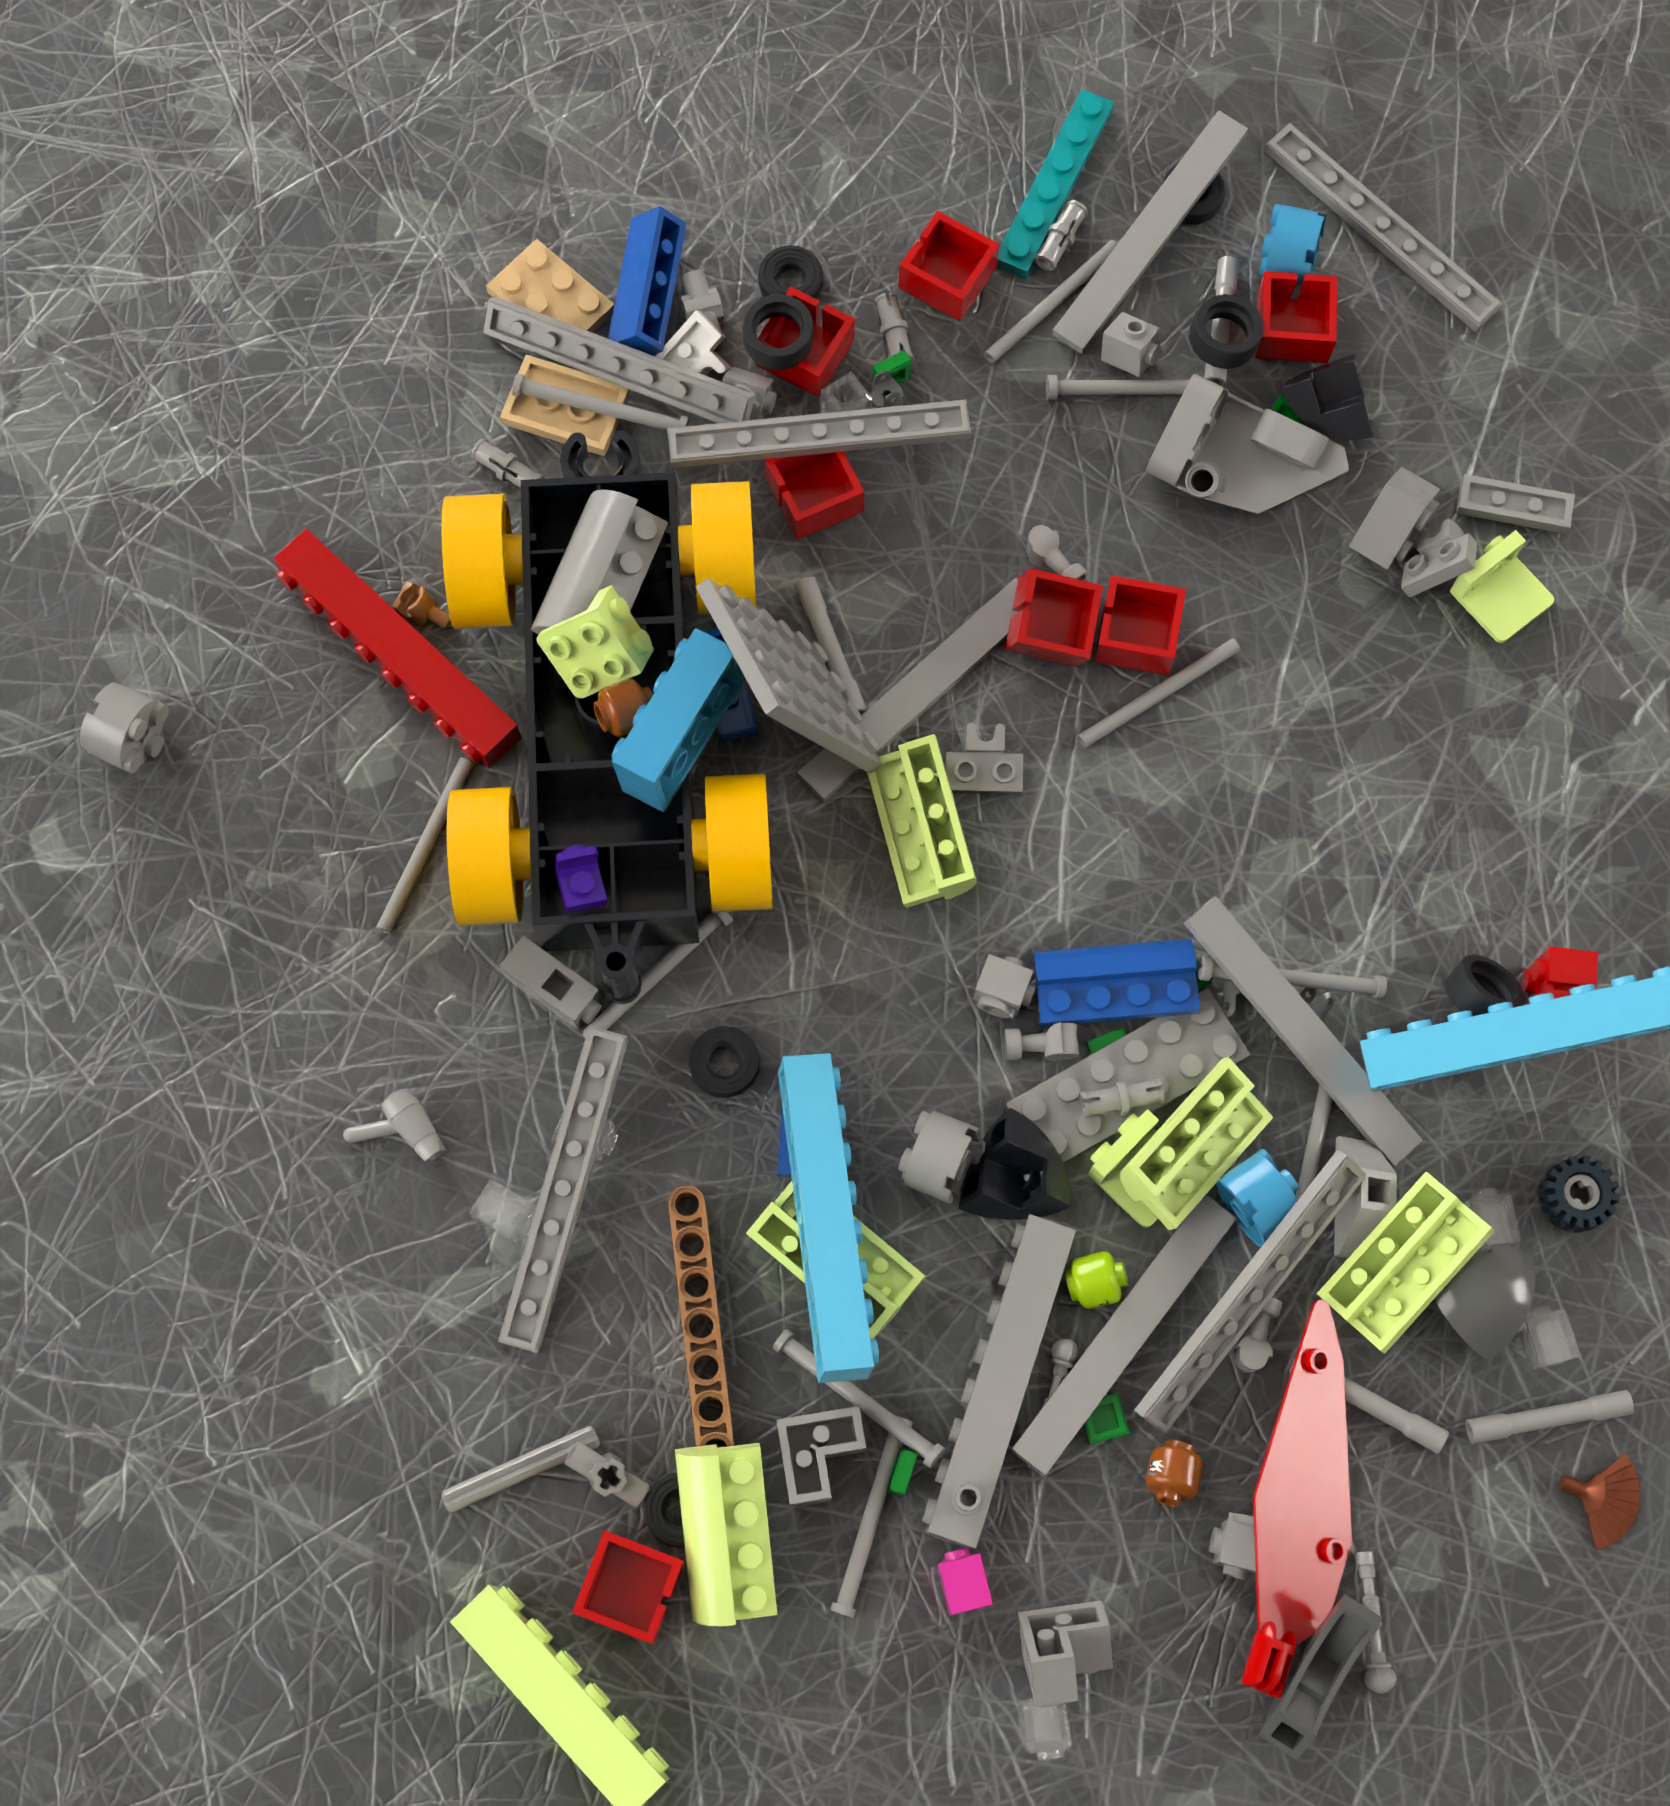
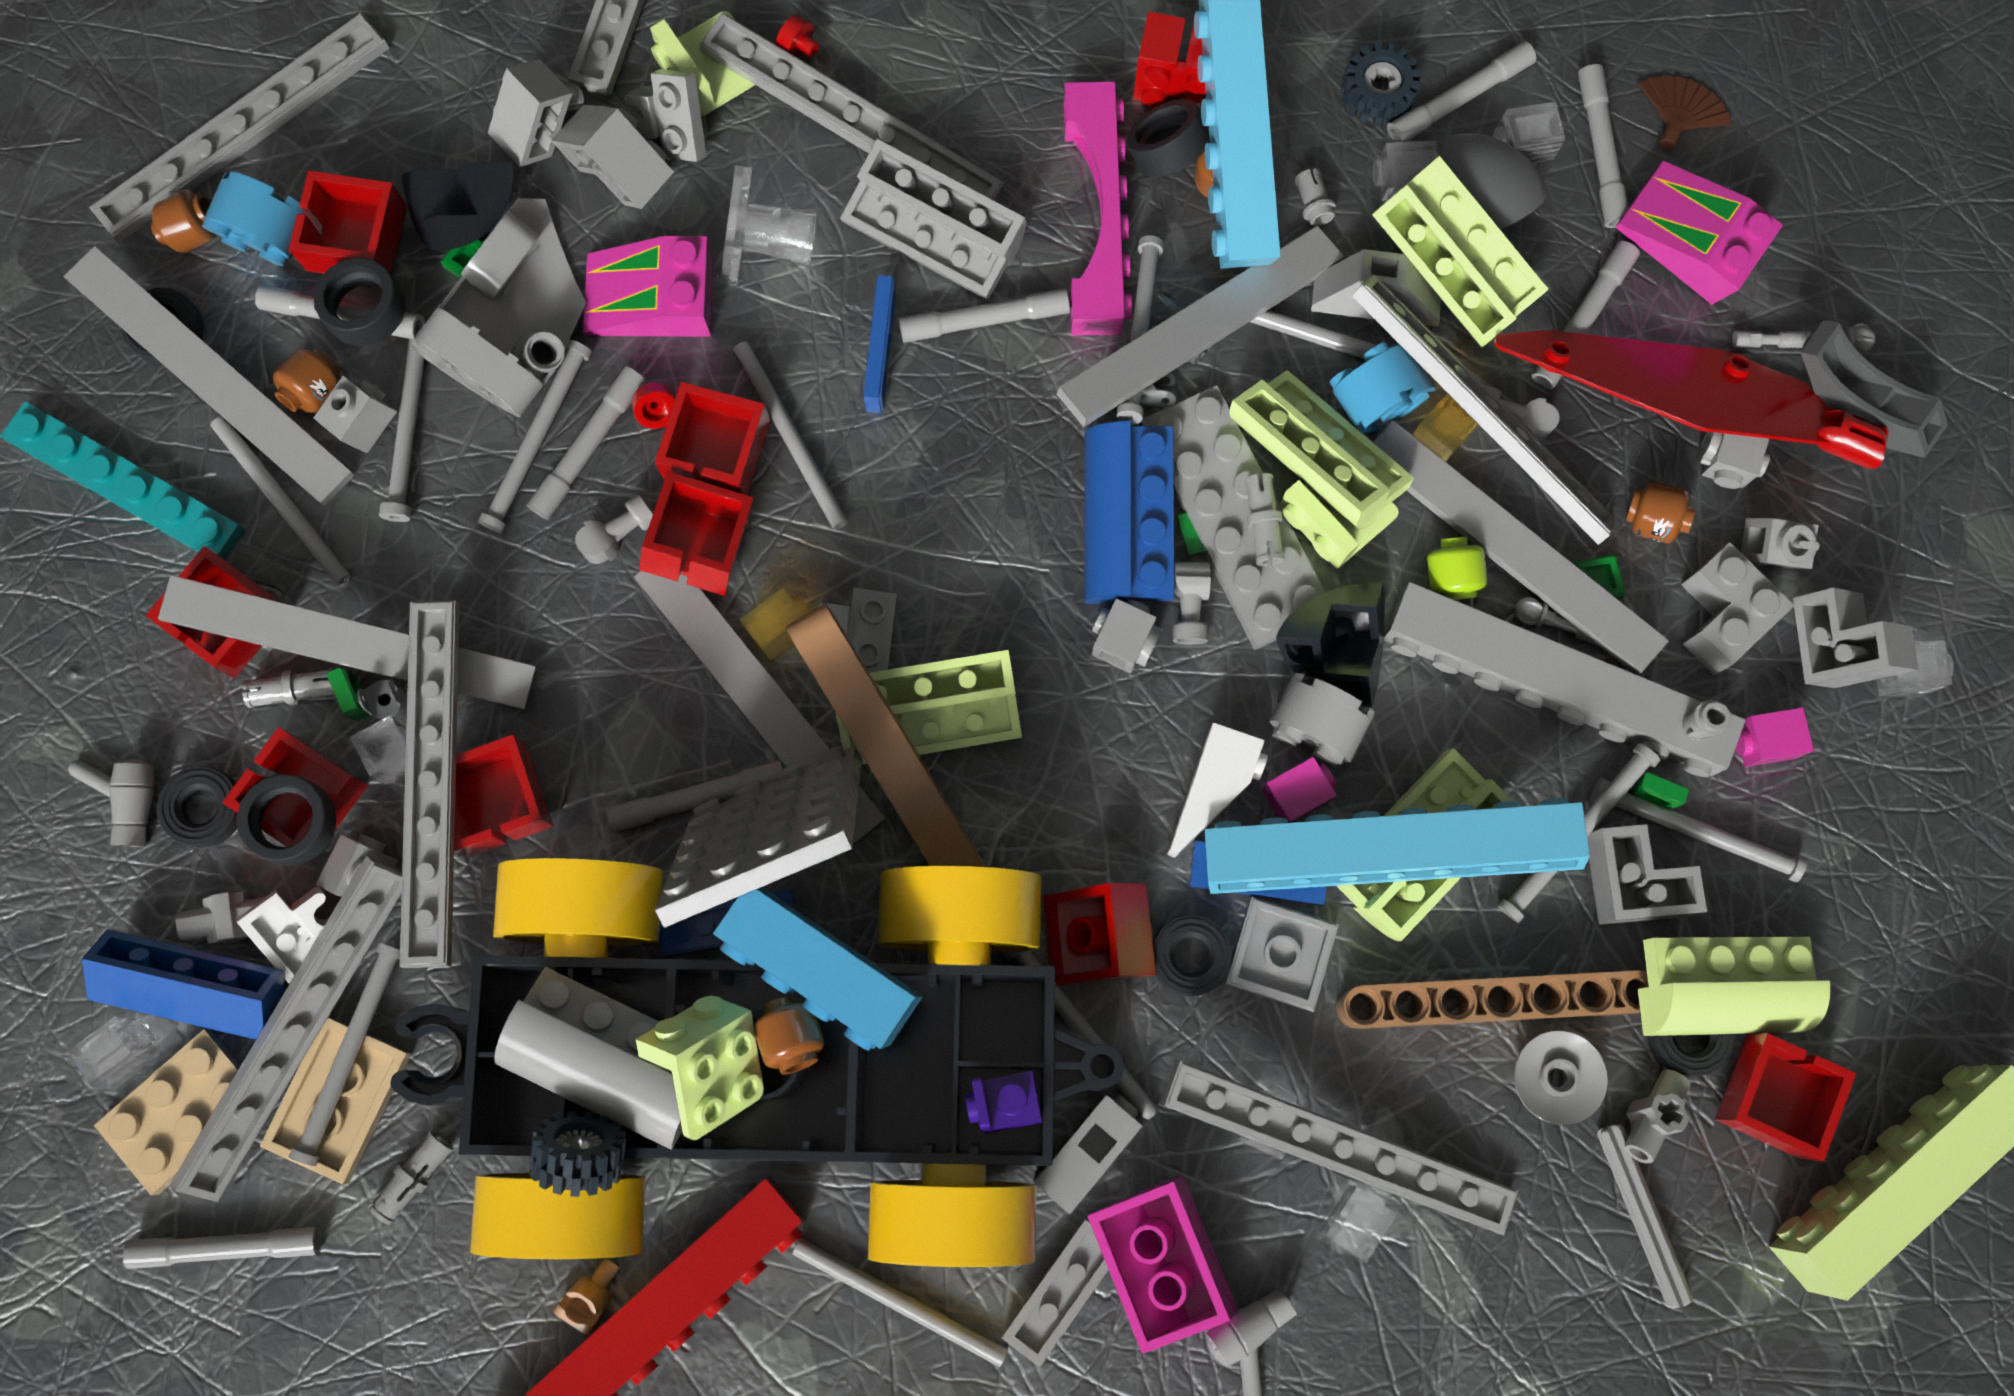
camera: 85 degrees left, 5 degrees up
light grey pin [1034,200,1088,271] -> none
none -> light grey piece [68,759,155,847]
none -> clear brick [68,1016,160,1089]
none -> light grey piece [123,1226,322,1269]
none -> dark orange head [151,189,217,253]
none -> light grey tile [158,575,536,710]
none -> dark orange head [273,349,340,413]
none -> light grey bar [478,340,592,533]
none -> light grey brick [488,59,584,167]
none -> light grey piece [526,366,646,520]
none -> black bush [530,1111,626,1197]
none -> dark pink slope [583,236,714,337]
none -> red tile [631,383,675,429]
none -> light grey tile [699,12,1004,201]
none -> clear plant [721,165,817,283]
none -> clear yellow brick [740,588,811,664]
none -> red tile [775,14,819,58]
none -> medium nougat beam [786,603,986,867]
none -> light grey brick [840,139,1027,300]
none -> blue tile [863,275,896,413]
none -> light grey piece [899,288,1070,343]
none -> light grey plate [1001,1218,1108,1368]
none -> red slope [1043,883,1156,986]
none -> dark pink arch [1063,82,1132,336]
none -> dark pink slope [1087,1174,1238,1354]
none -> white slope [1167,723,1268,858]
none -> light grey tile [1225,897,1339,1012]
none -> dark pink brick [1261,757,1337,823]
none -> light grey pin [1295,168,1336,226]
none -> light grey piece [1387,41,1536,146]
none -> clear yellow brick [1412,393,1479,463]
none -> light grey dish [1514,1031,1608,1125]
none -> dark pink slope [1615,161,1783,305]
none -> light grey brick [1681,542,1795,675]
none -> light grey brick [1741,518,1820,569]

